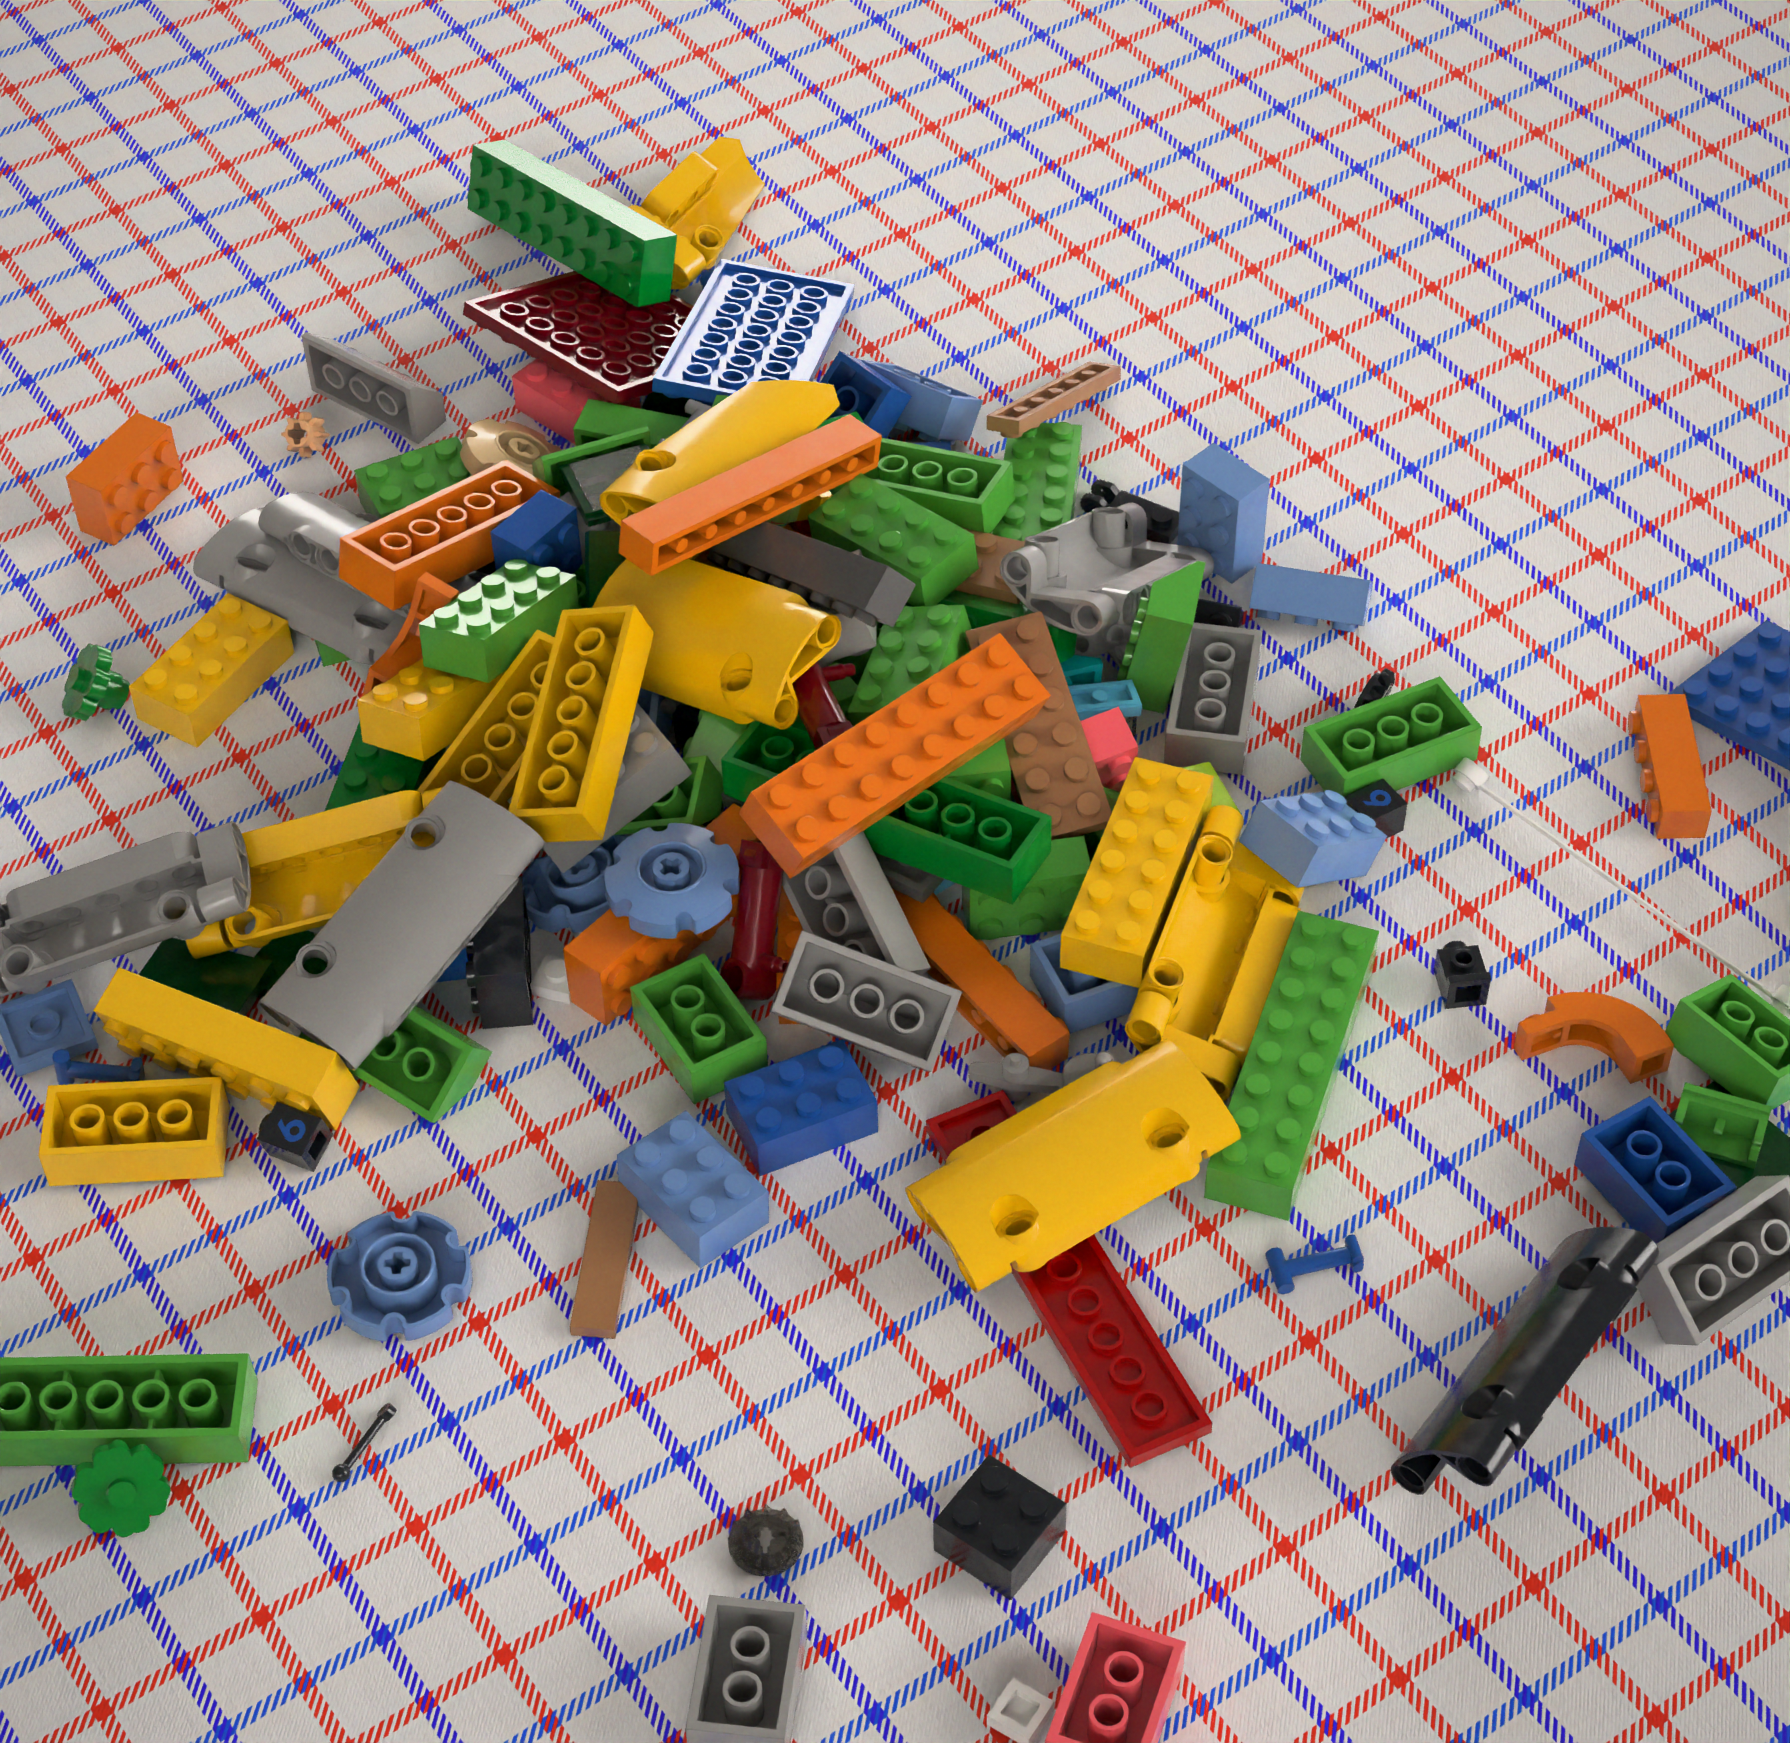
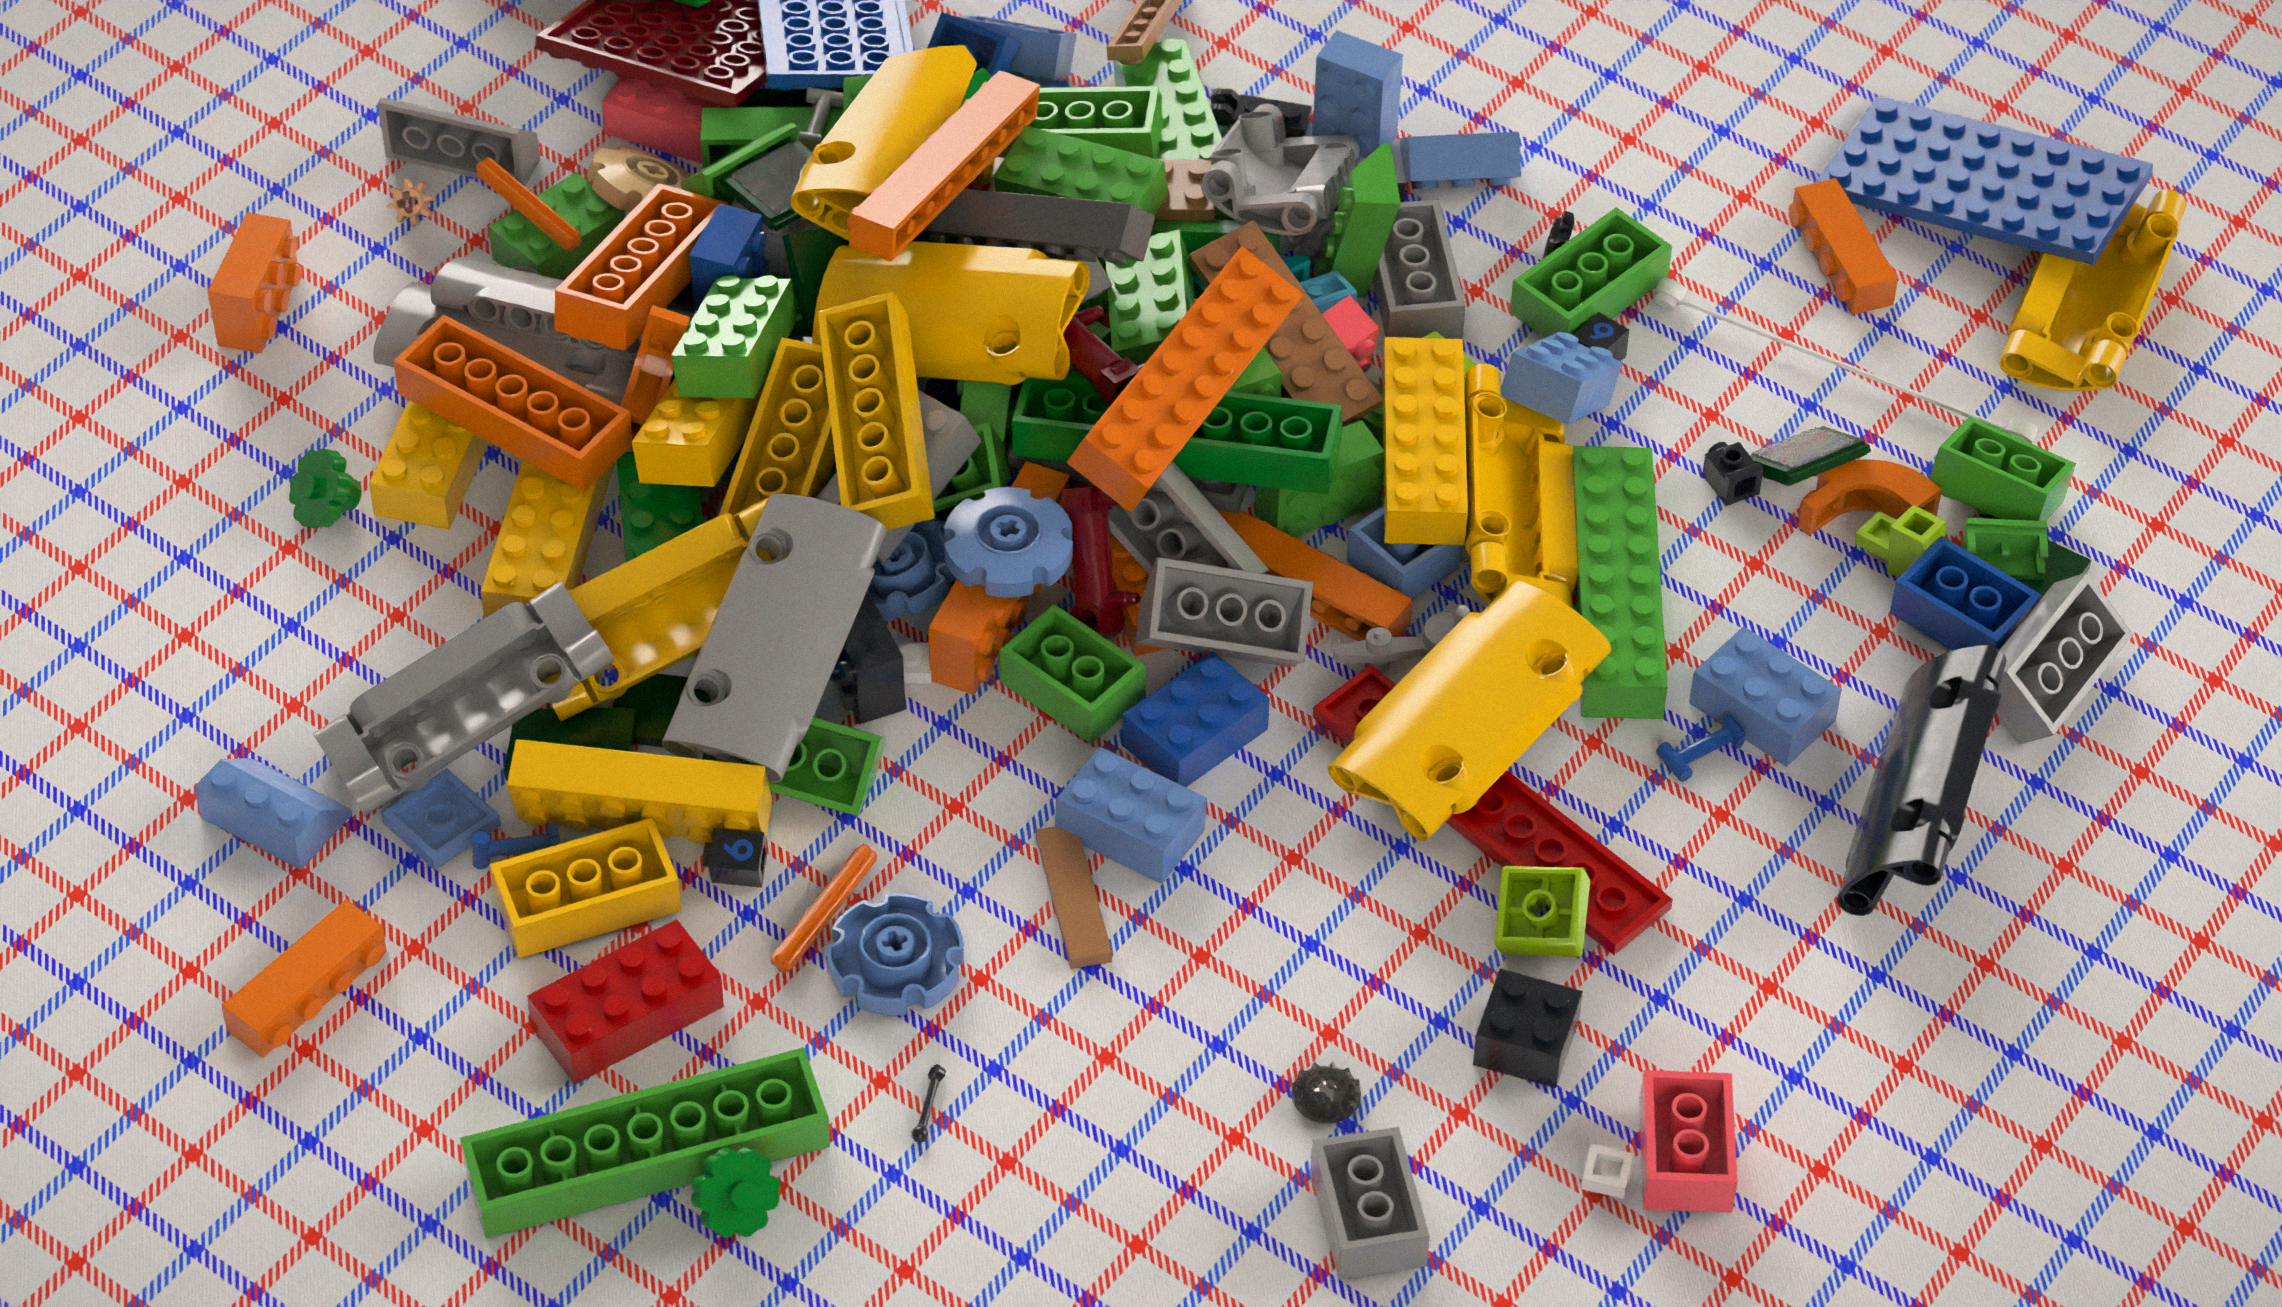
camera: 20 degrees left, 0 degrees up
none -> orange brick [393,315,633,492]
none -> orange axle [476,158,581,251]
none -> yellow brick [481,460,615,619]
none -> red brick [527,919,724,1085]
none -> orange axle [770,844,877,973]
none -> lime brick [1494,866,1590,957]
none -> medium blue brick [1689,626,1842,767]
none -> piece [1750,426,1871,486]
none -> lime brick [1855,505,1946,577]

